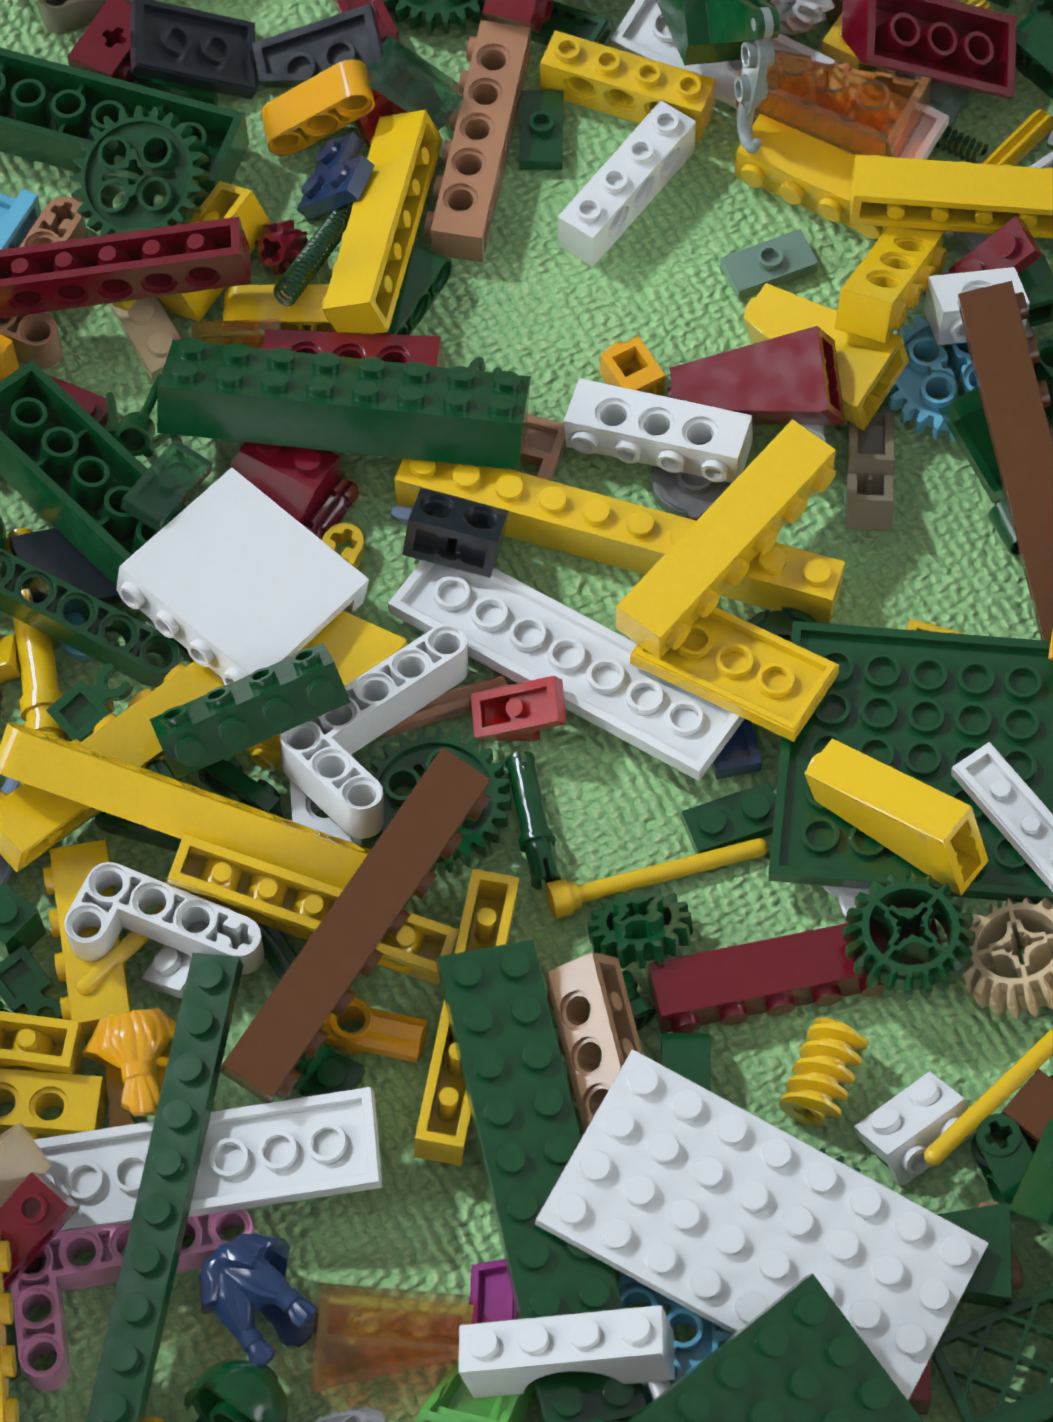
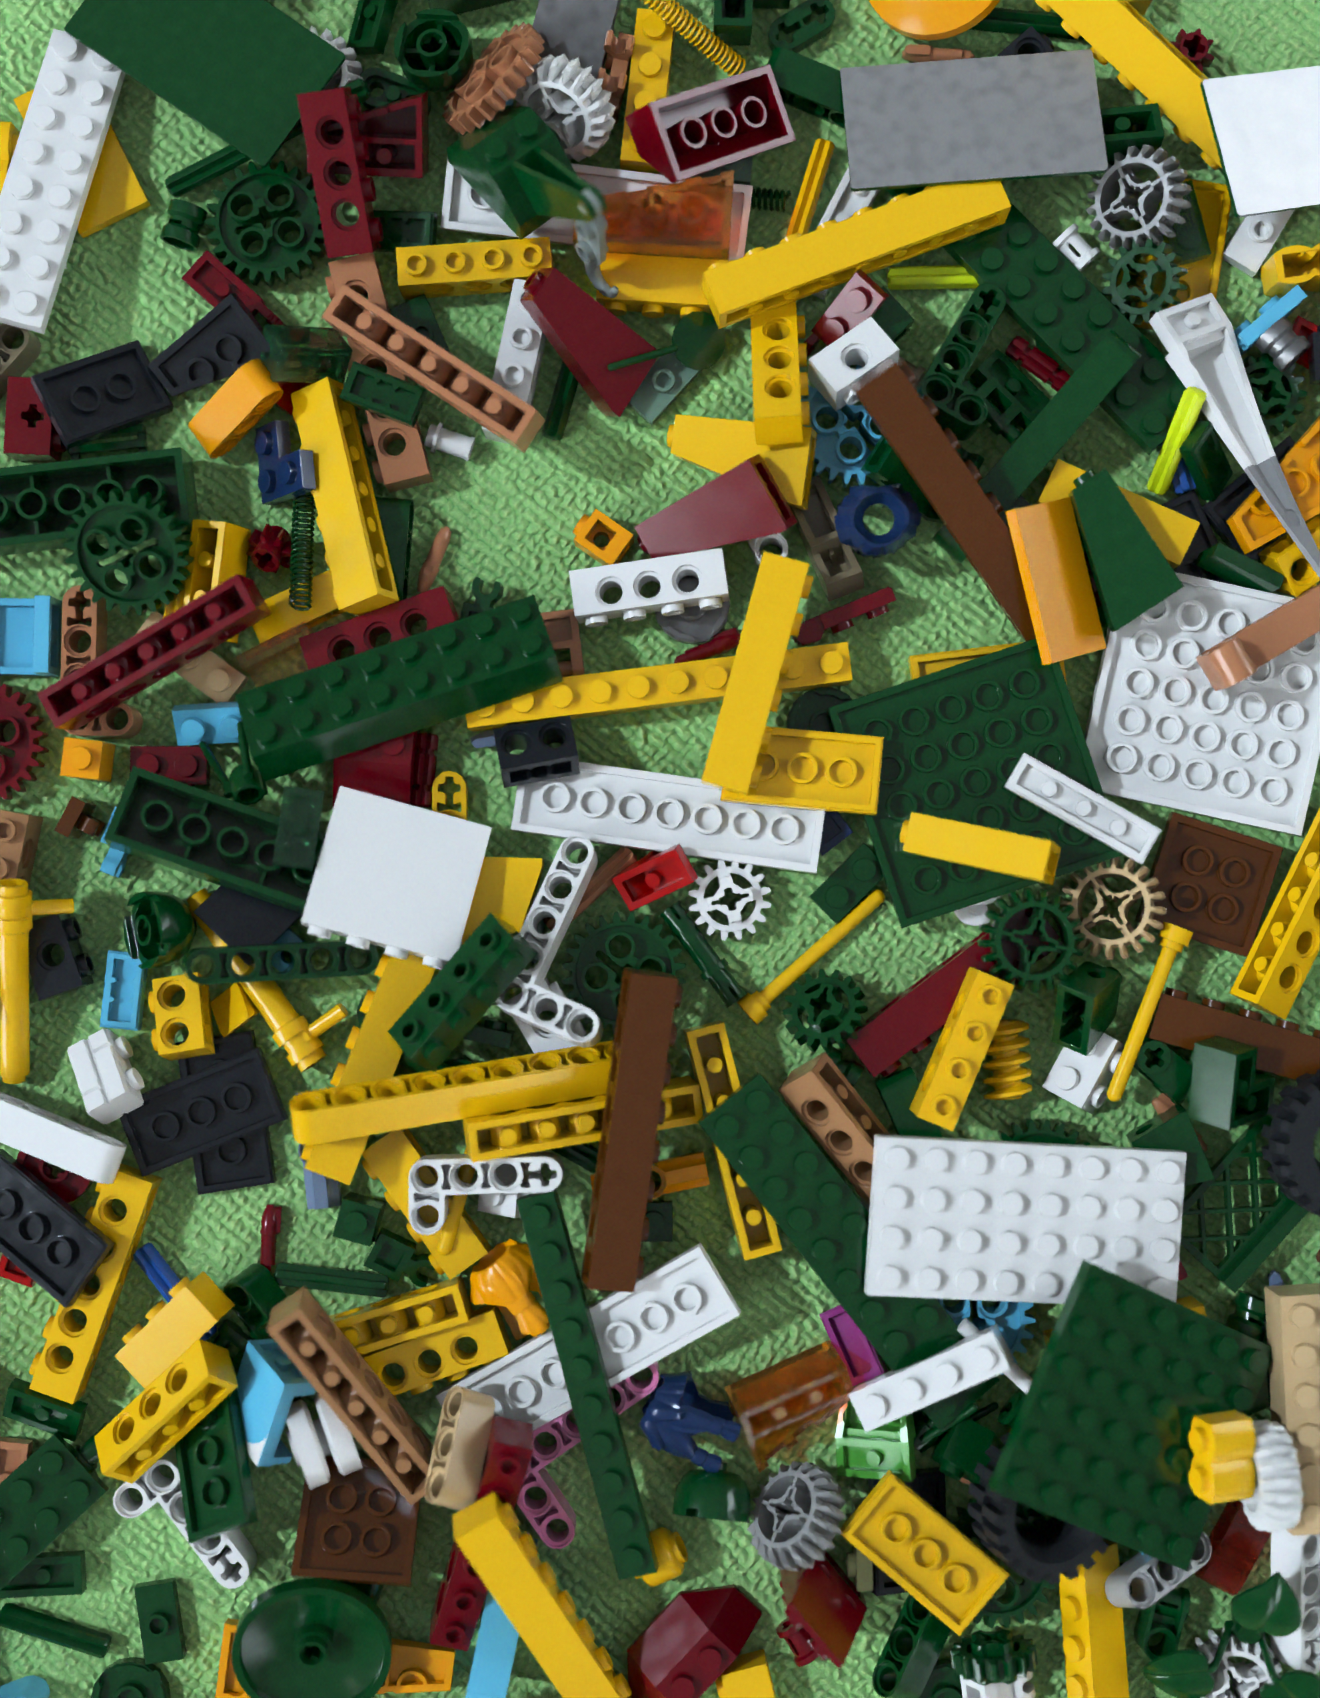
camera: 25 degrees left, 25 degrees up
dark green plate [46,663,134,742] -> none
none -> medium azure plate [172,701,242,746]
none -> nougat brick [322,284,546,453]
none -> dark green plate [340,361,428,428]
none -> nougat piece [417,526,452,593]
none -> white pin [424,423,475,461]
none -> dark red slope [520,267,658,417]
none -> dark green axle [542,361,579,441]
none -> dark green piece [607,311,726,371]
none -> white gear [688,860,771,941]
none -> dark red hinge [792,587,896,646]
none -> dark blue piece [834,483,922,558]
none -> yellow brick [909,966,1015,1132]
none -> dark green torso [1052,961,1122,1056]

